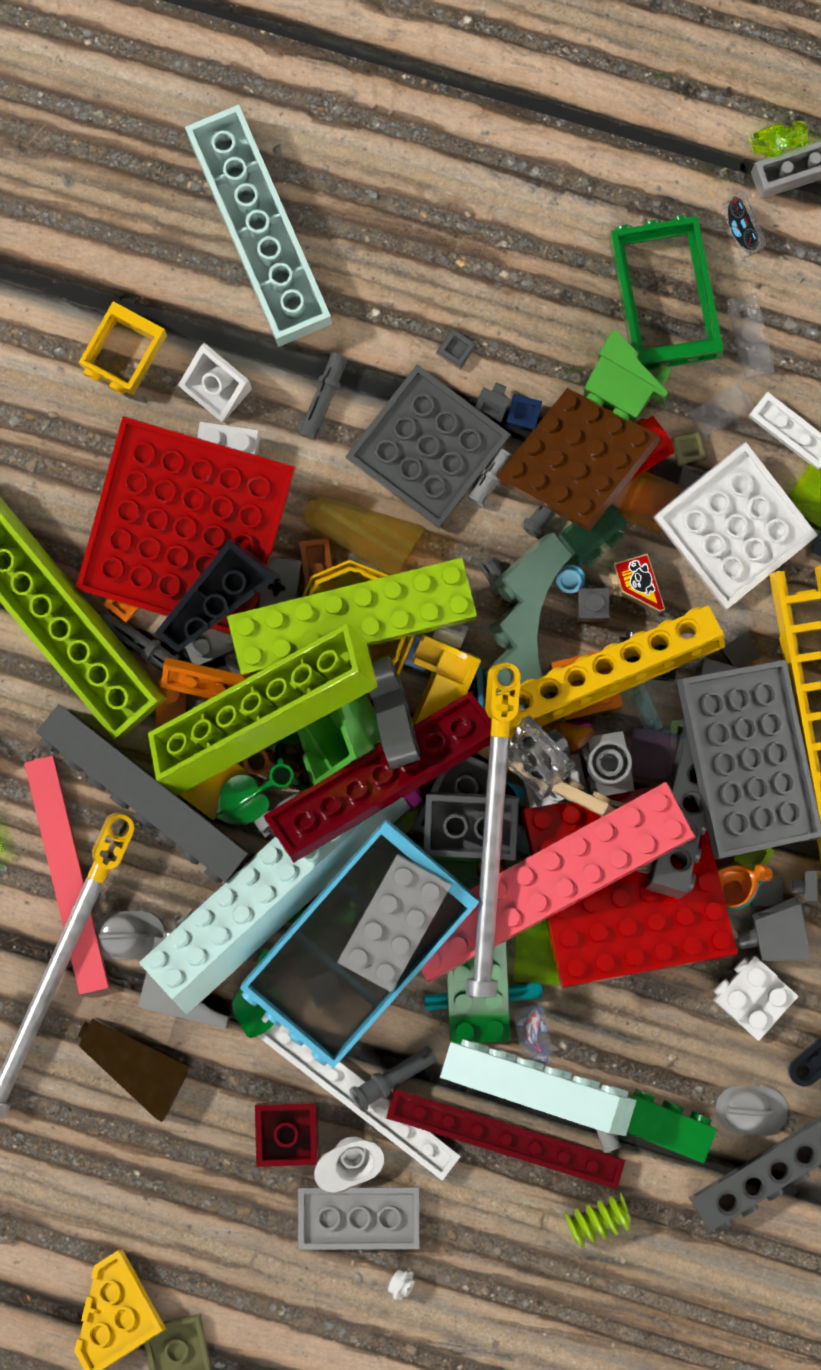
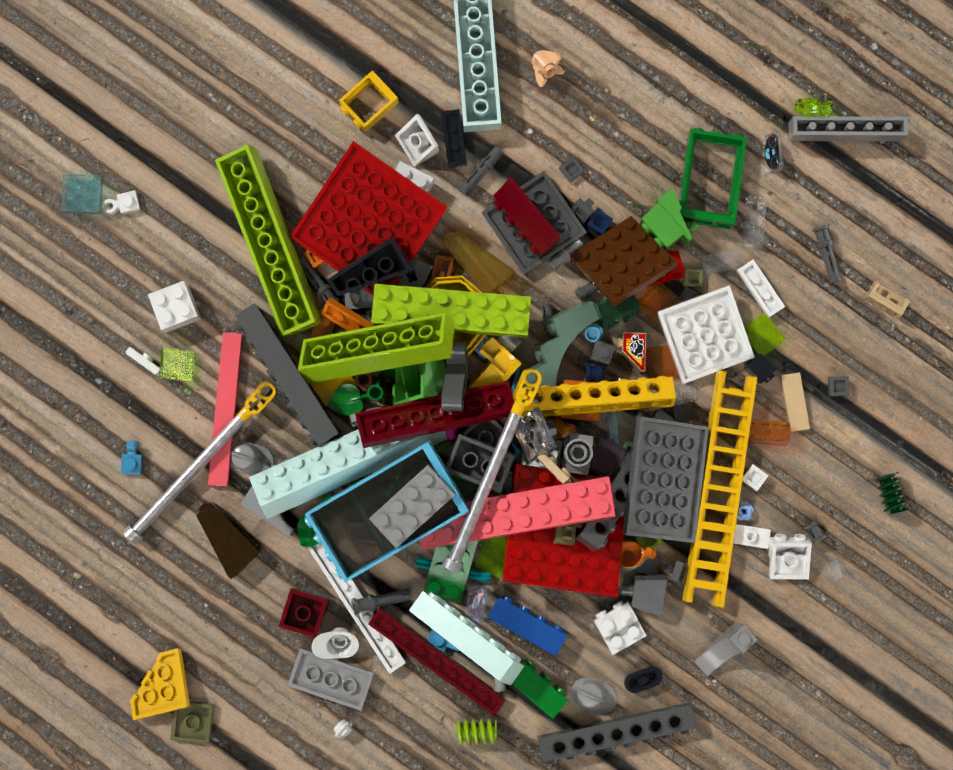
camera: 15 degrees right, 0 degrees up
none -> dark azure plate [427,629,460,652]
none -> black plate [441,109,467,168]
none -> blue brick [487,595,567,656]
none -> dark red slope [492,177,560,258]
none -> light nougat brick [531,50,565,87]
none -> olive tile [553,525,576,546]
none -> dark blue wheel [585,364,602,383]
none -> clear orange piece [645,345,680,379]

